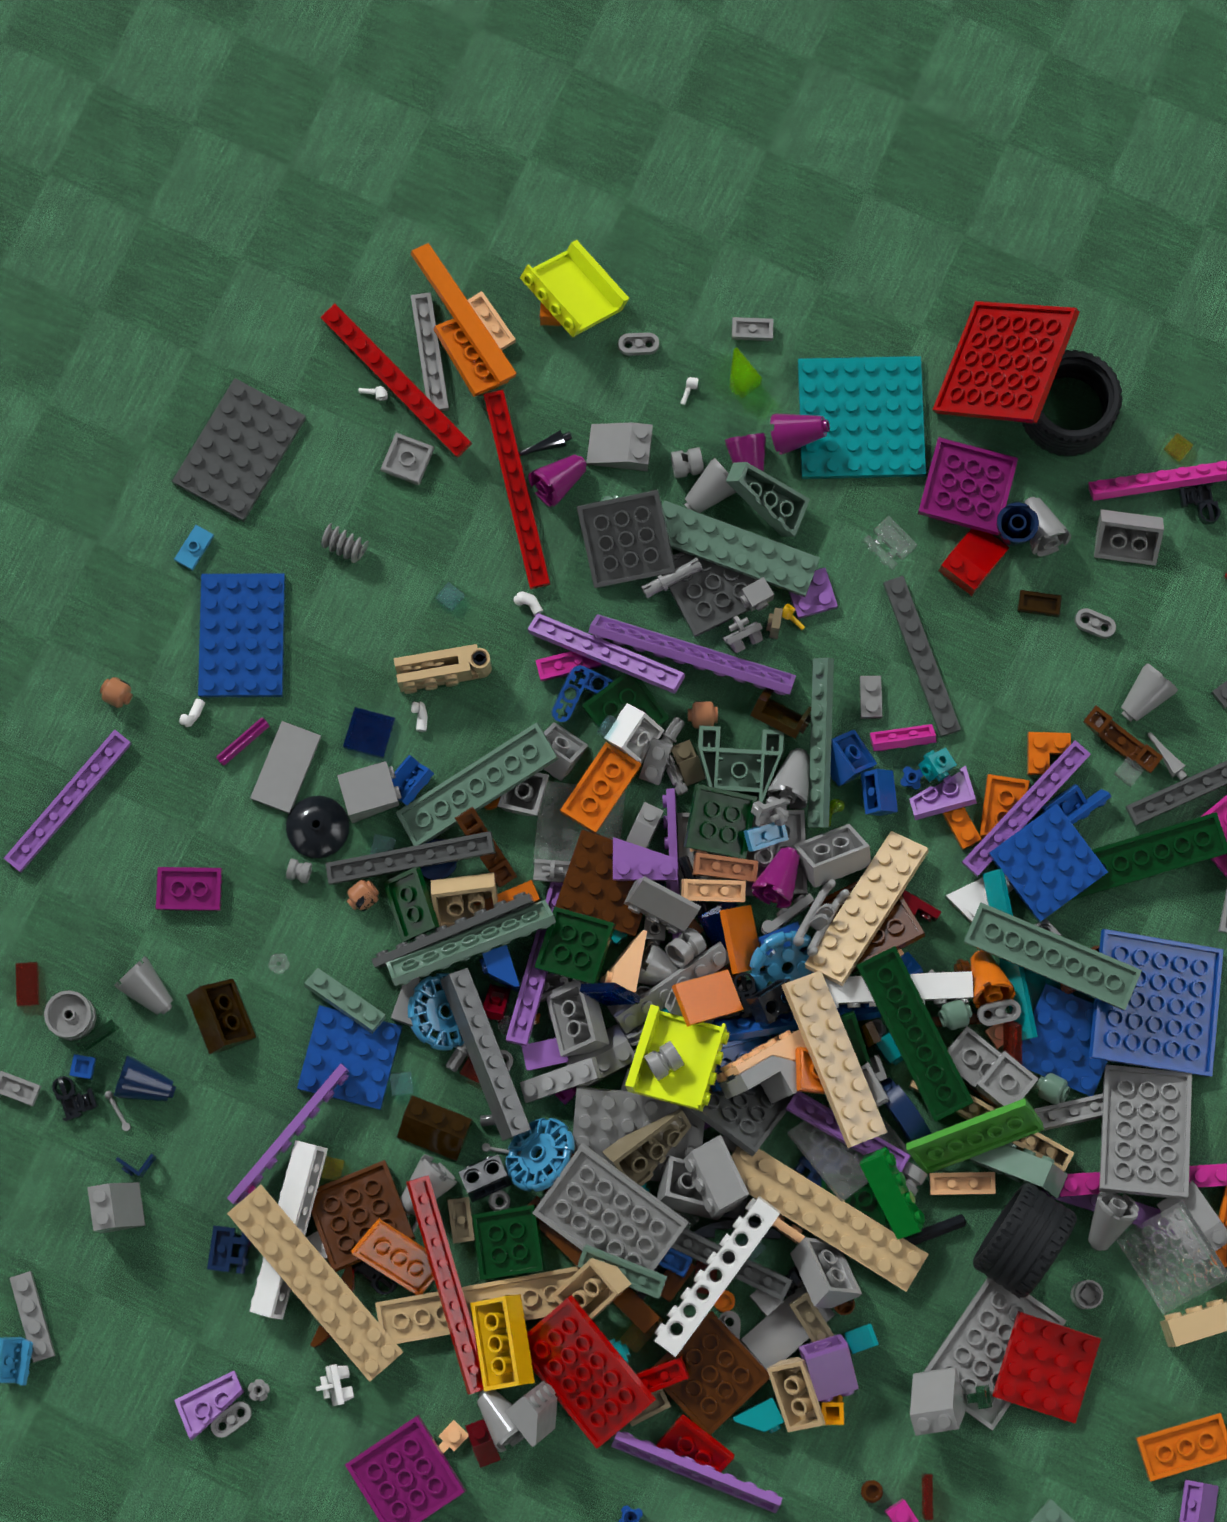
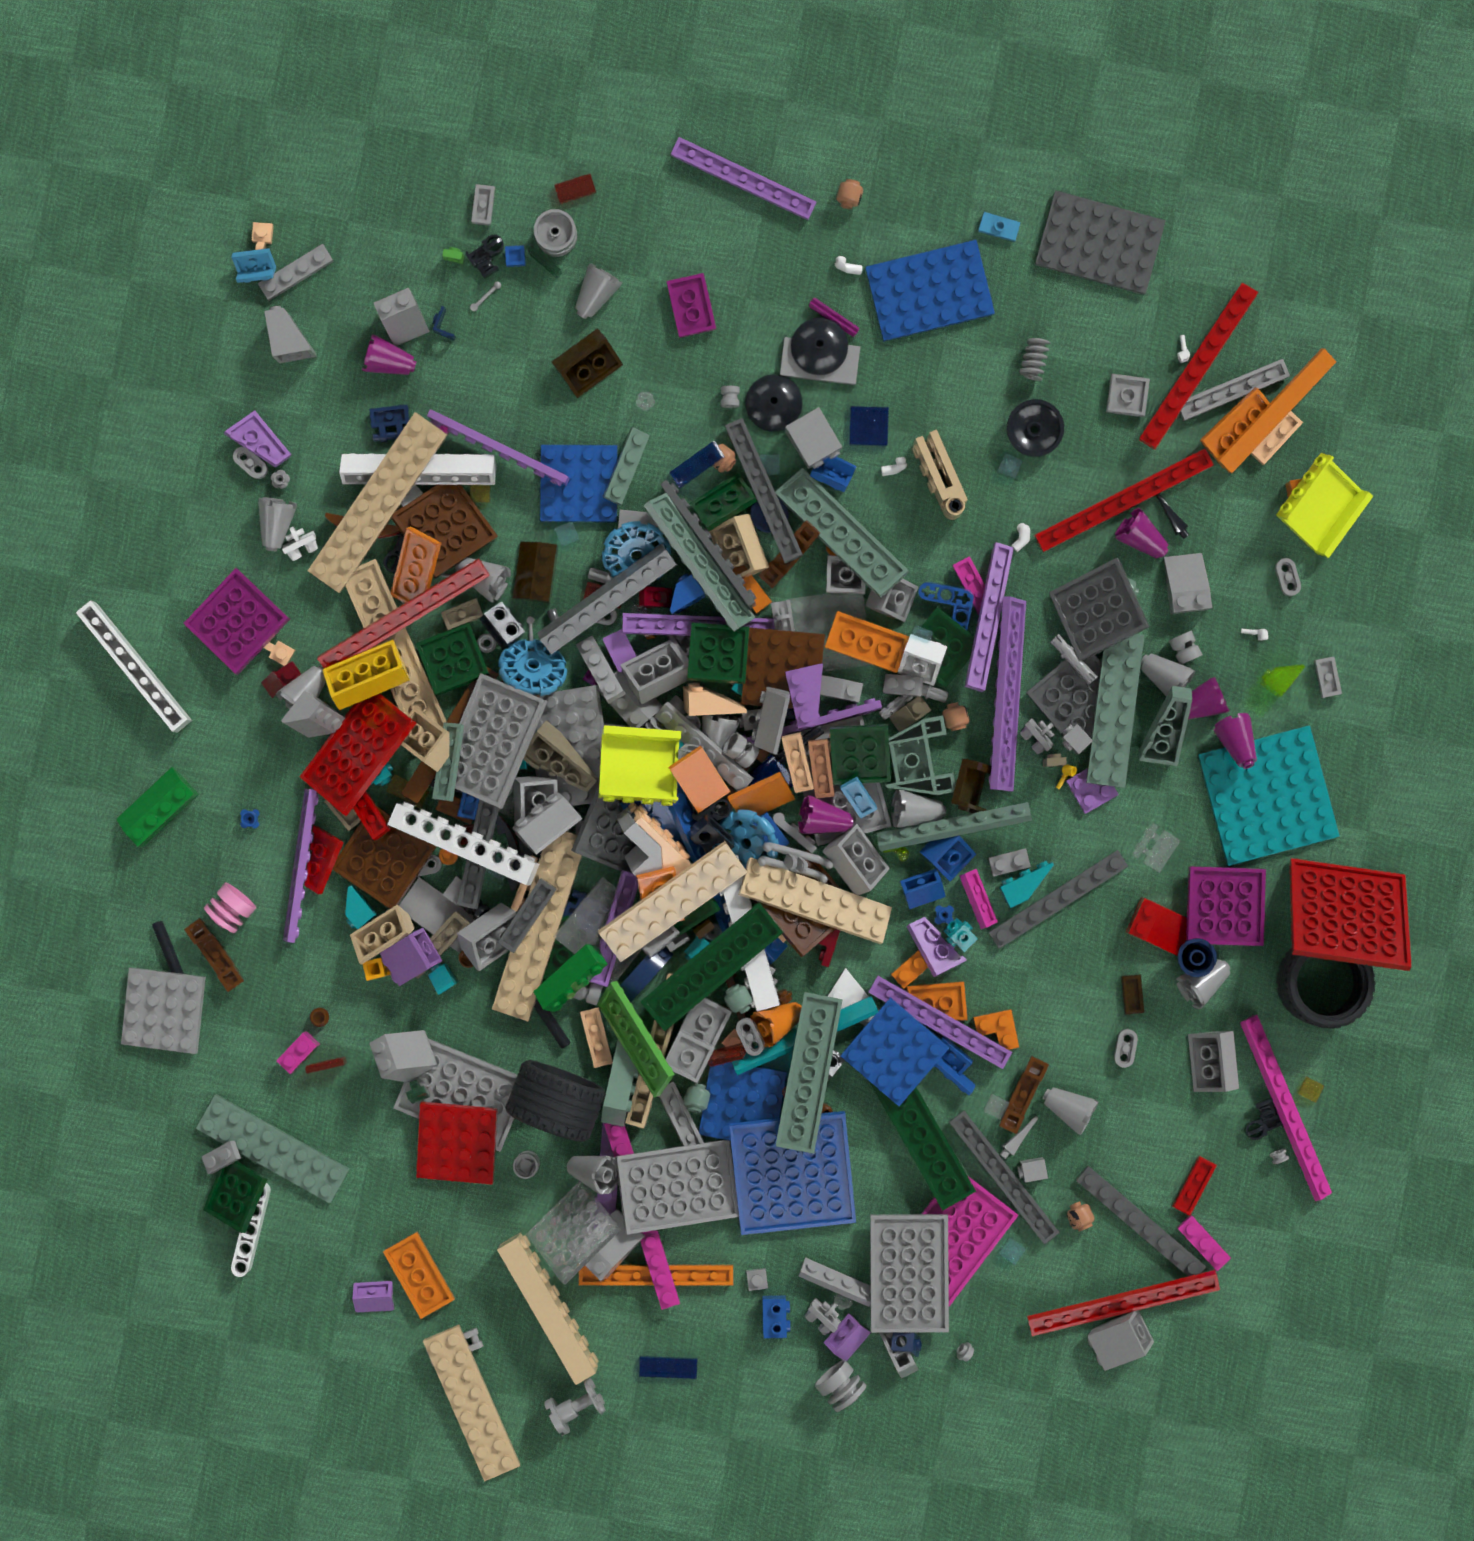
camera: 80 degrees right, 10 degrees up
dark blue cone [114,1056,176,1101] -> none
clear blue tile [580,982,641,1006] -> none
light grey wheel [644,1041,684,1081] -> none
light grey hips [751,795,791,827] -> none
none -> light grey cone [258,497,297,551]
none -> light grey slope [264,306,317,363]
none -> magenta cone [362,334,417,375]
none -> bright green plate [442,247,465,264]
none -> dark grey plate [498,878,557,953]
none -> clear blue tile [669,441,725,488]
none -> black dish [791,318,848,375]
none -> teal slope [999,860,1054,908]
none -> black dish [1007,399,1064,457]
none -> light grey brick [1017,1157,1048,1182]

